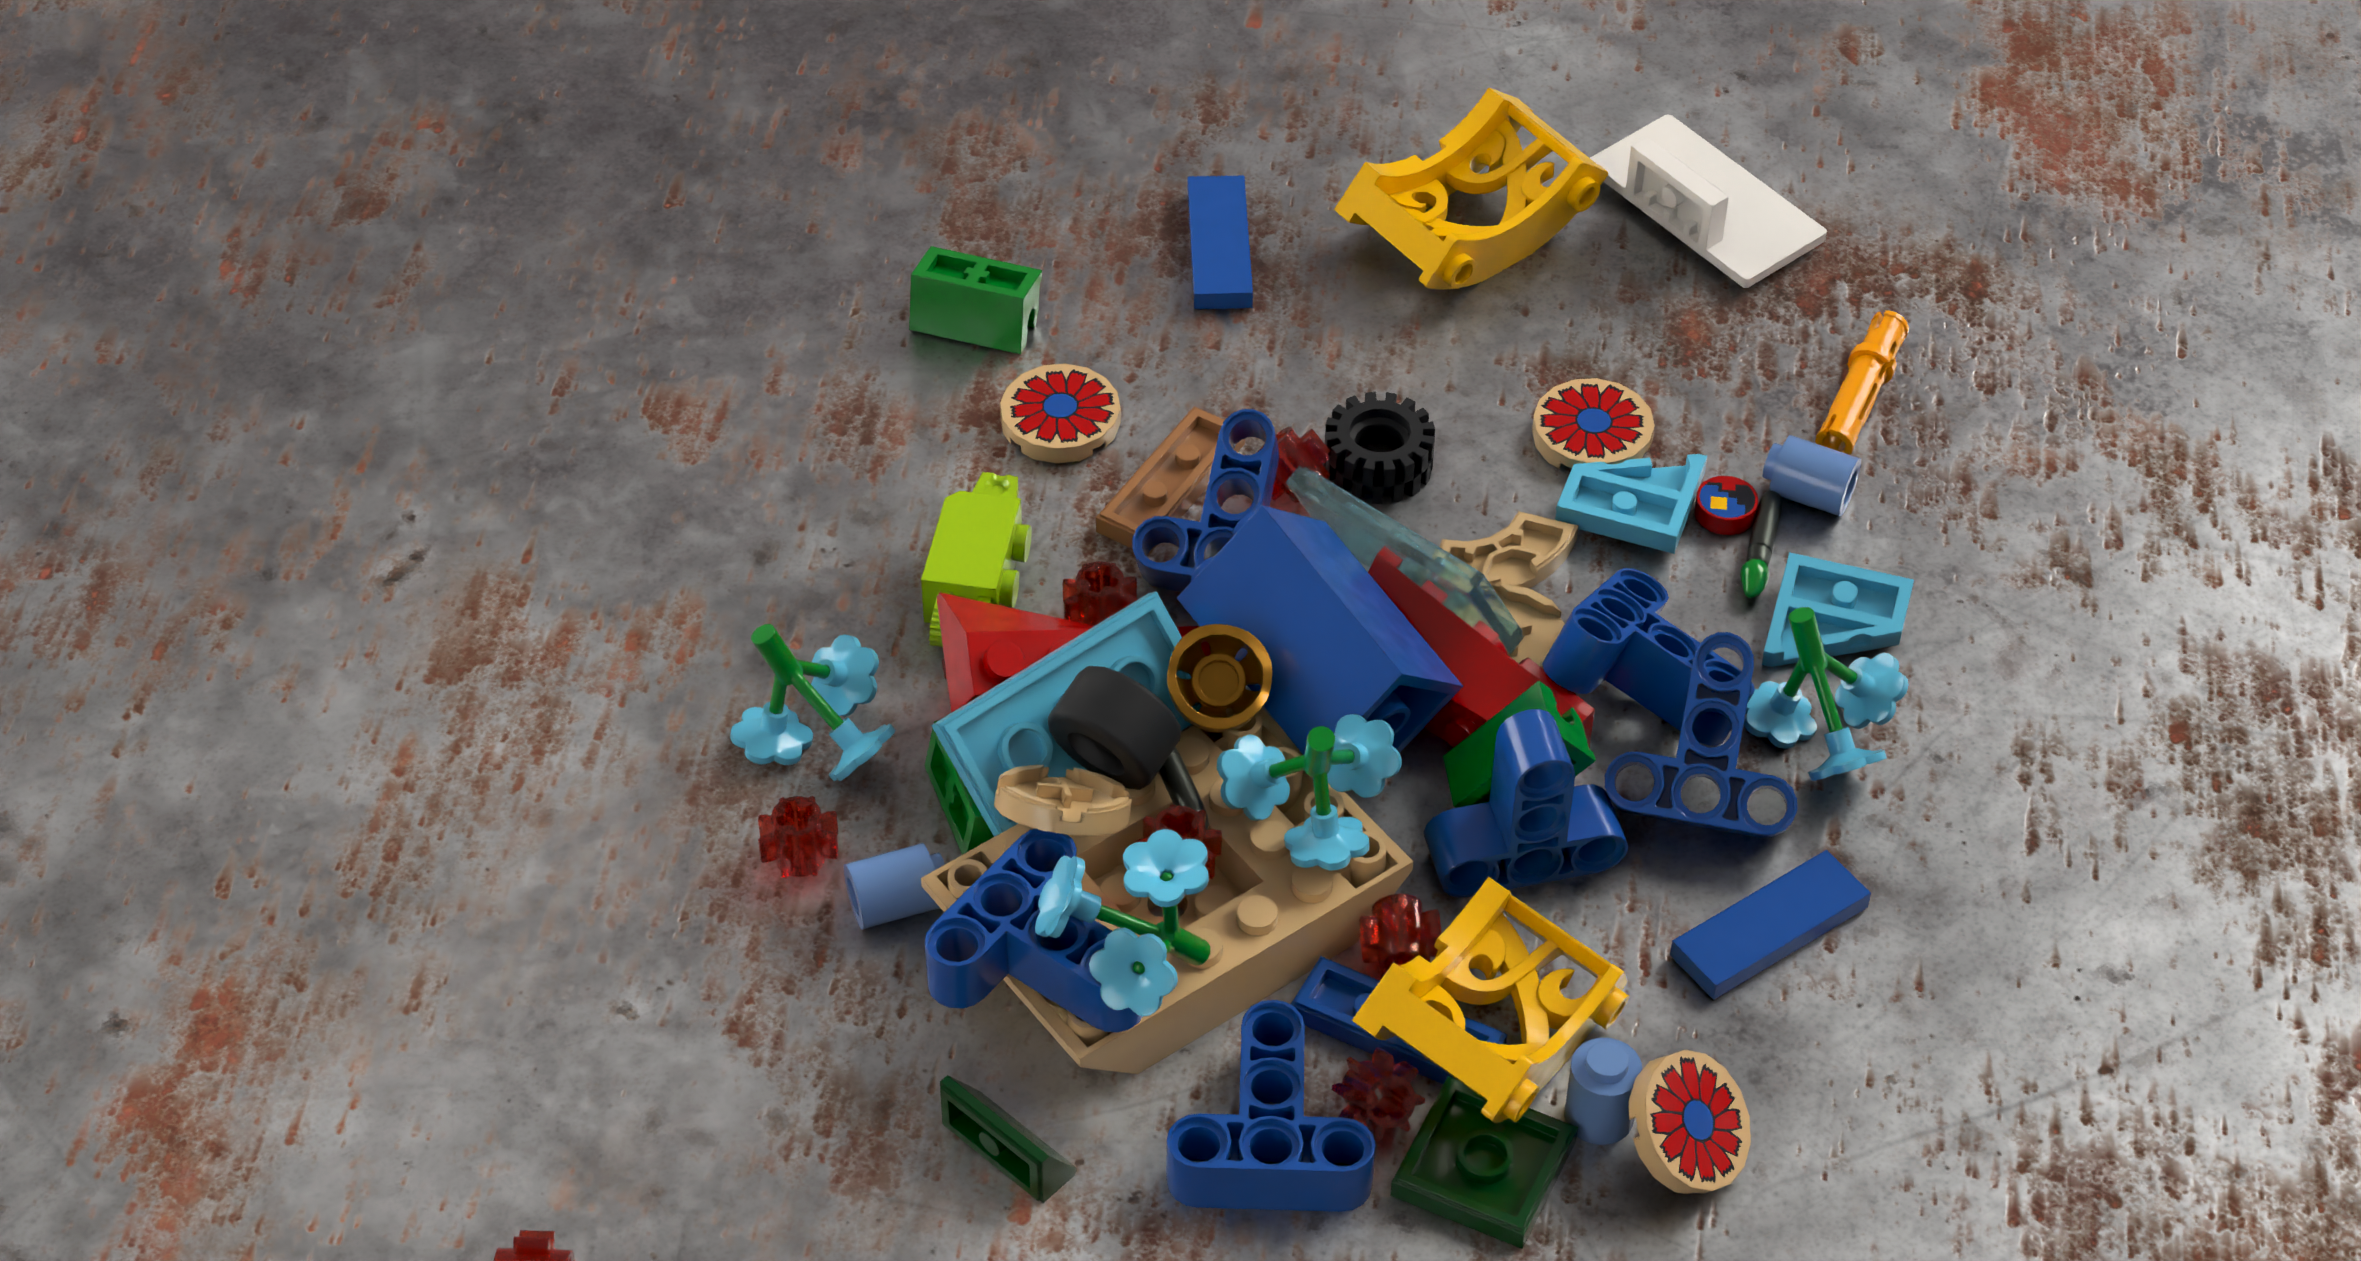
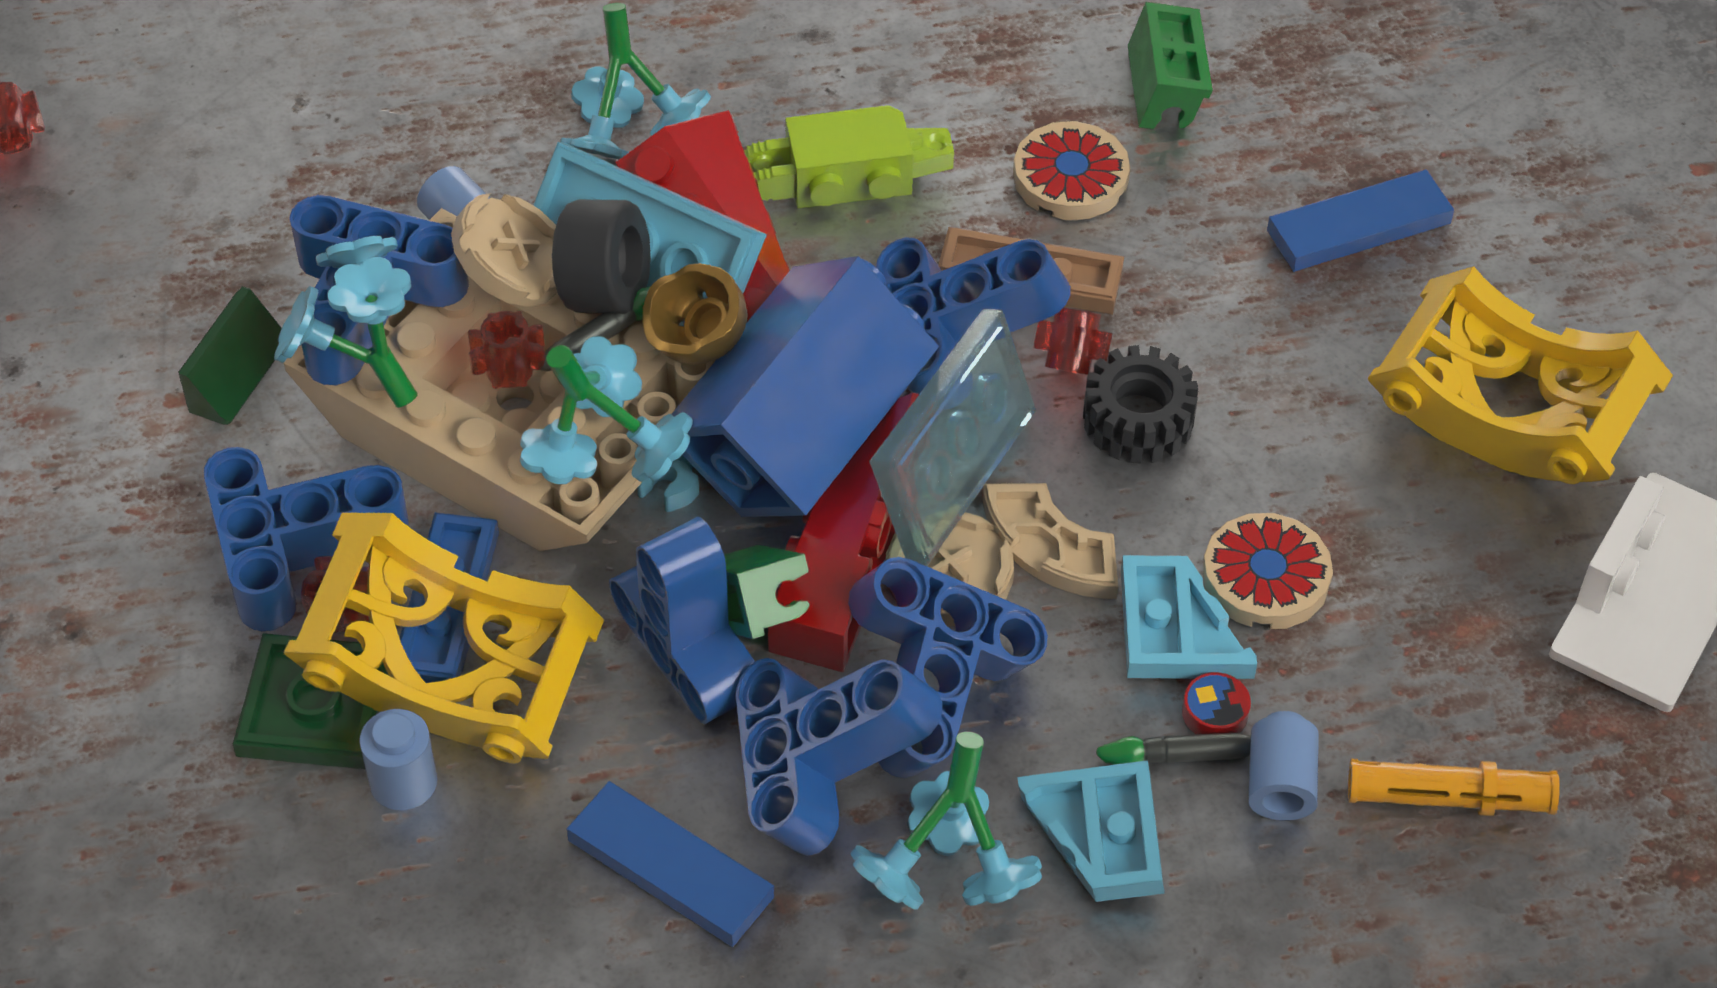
camera: 70 degrees right, 5 degrees up
clear red gear [758,796,839,878] -> none
clear red gear [1062,561,1138,626] -> none
clear red gear [1359,894,1442,975] -> none
tile [1628,1050,1751,1194] -> none

